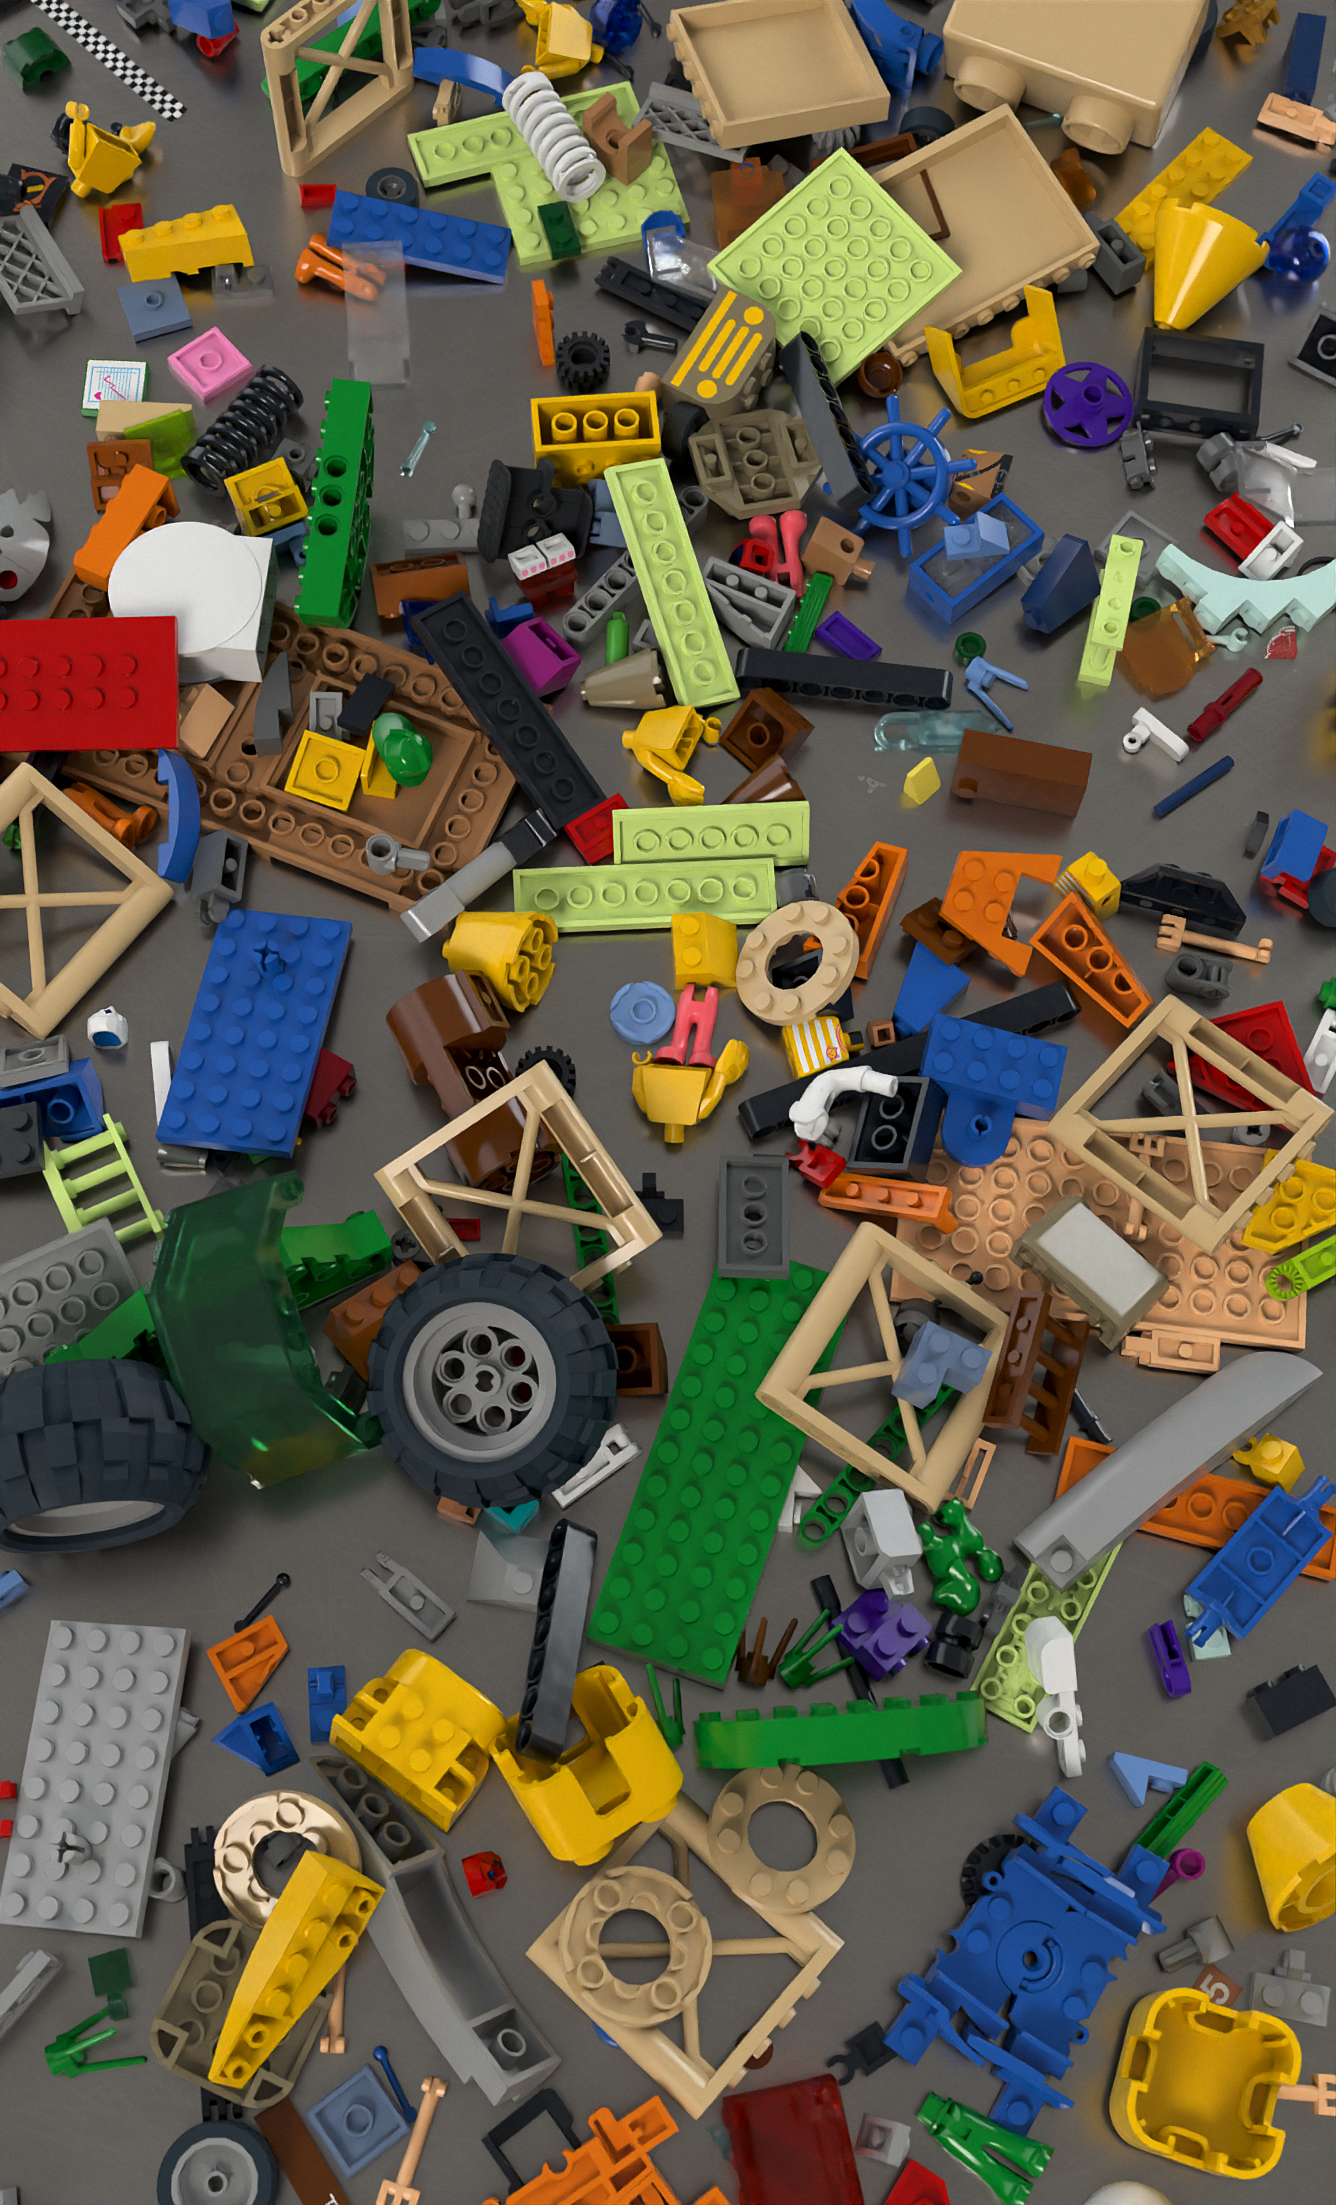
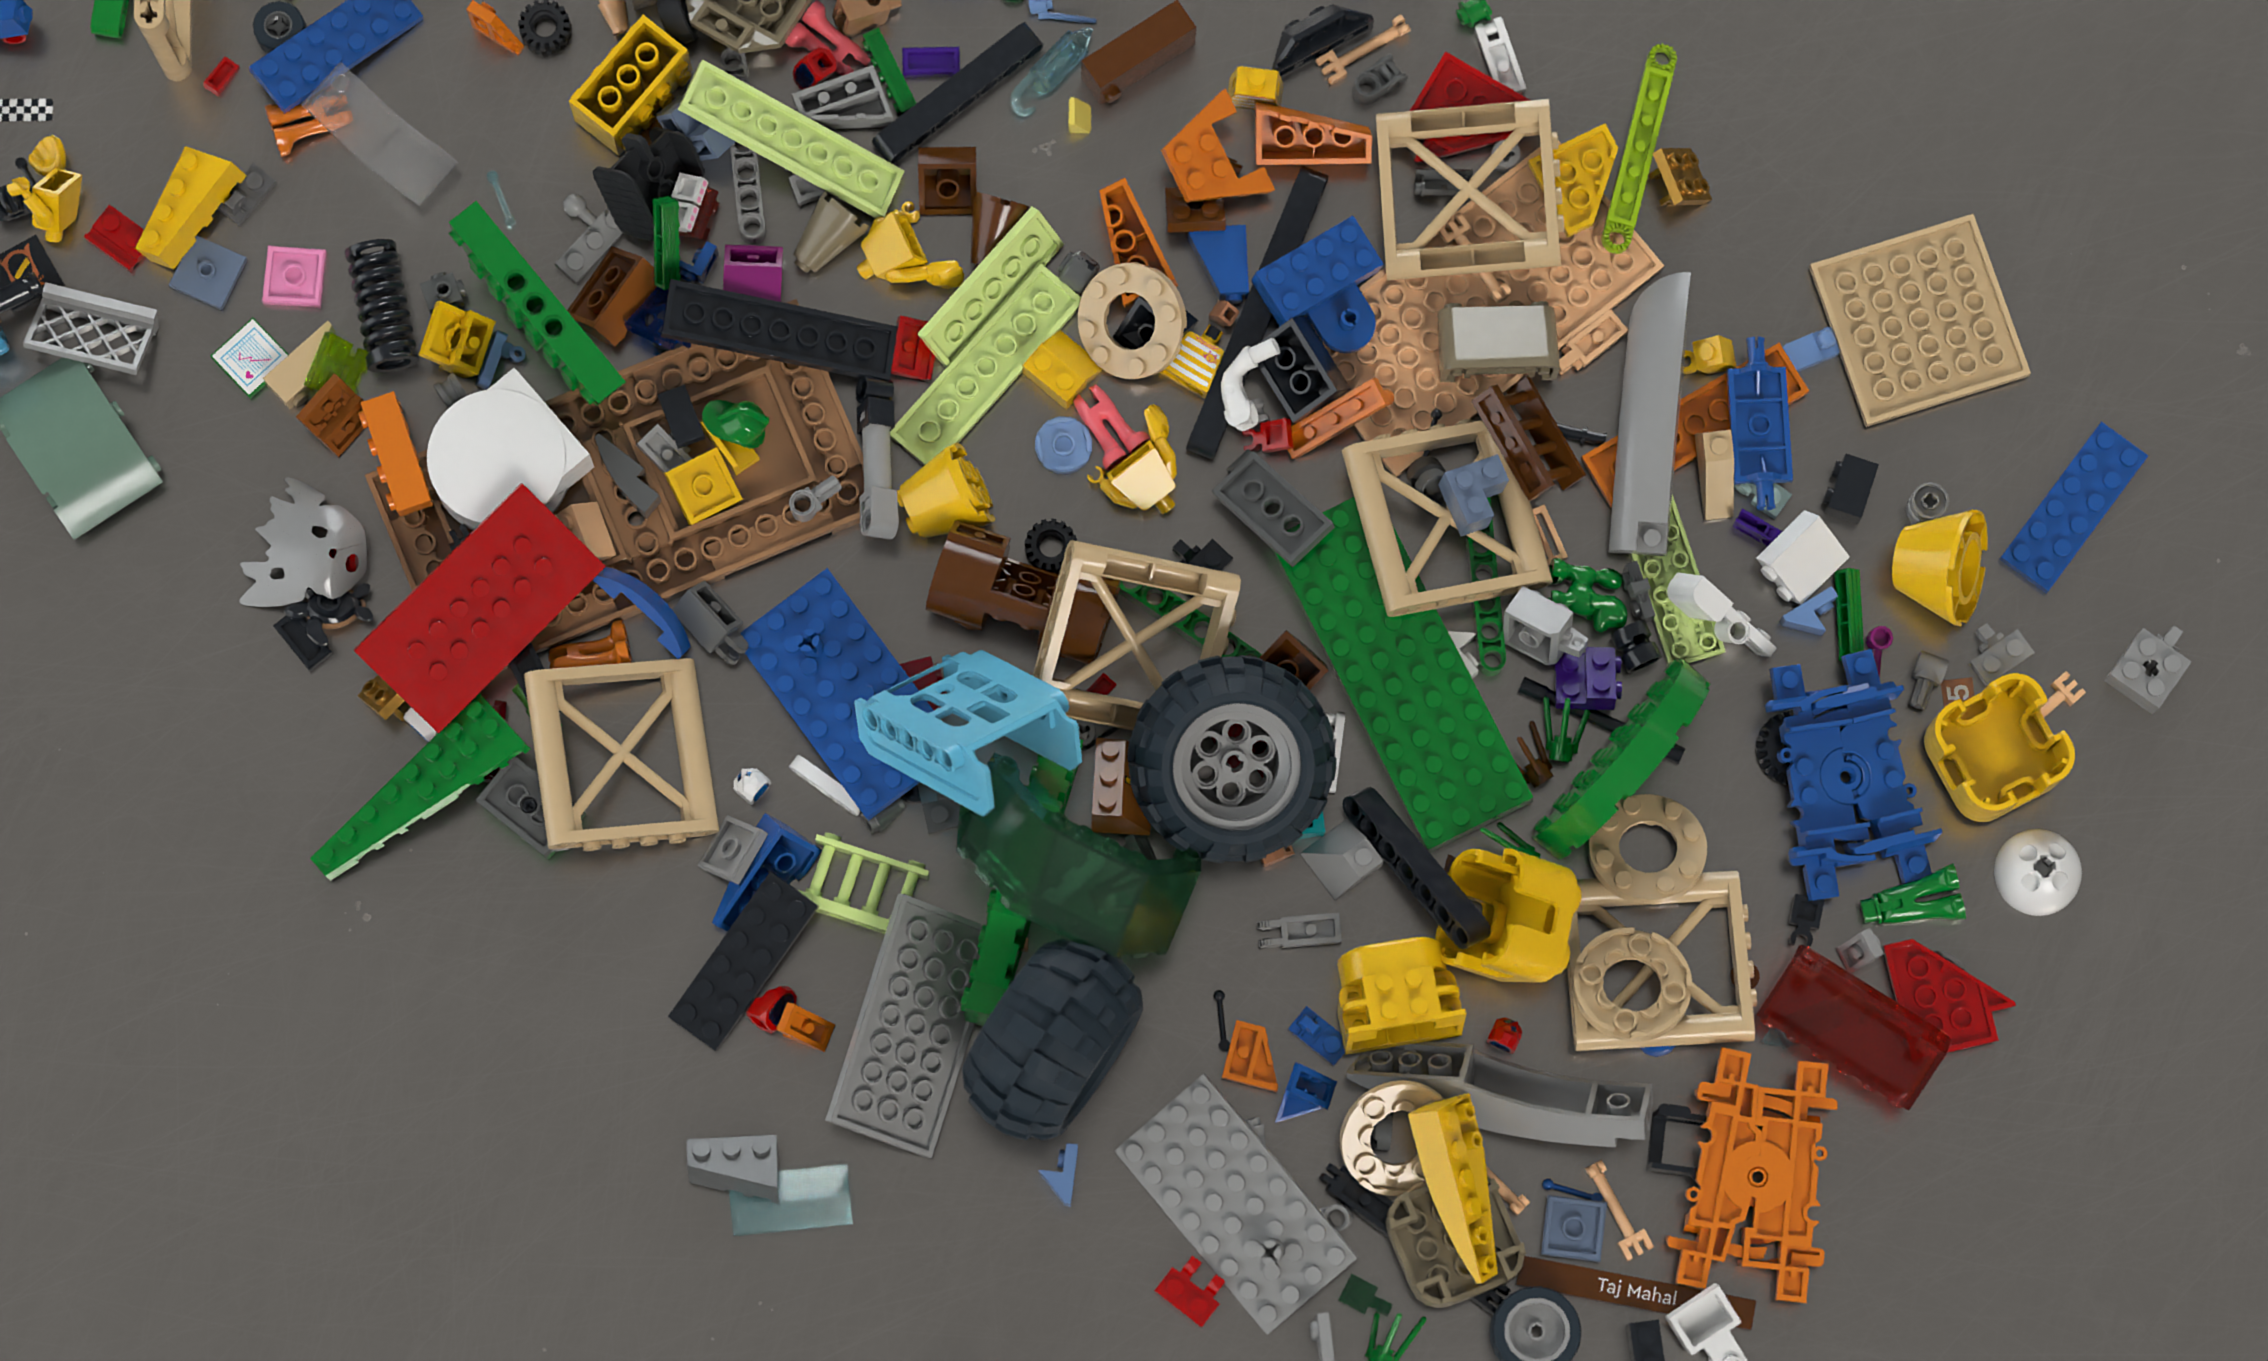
camera: 45 degrees left, 10 degrees up
bright green cylinder [605,612,630,666] -> none
none -> green piece [653,196,680,290]
none -> medium azure piece [854,650,1082,816]
none -> tan slope [1694,430,1734,520]
none -> white brick [1756,510,1850,605]

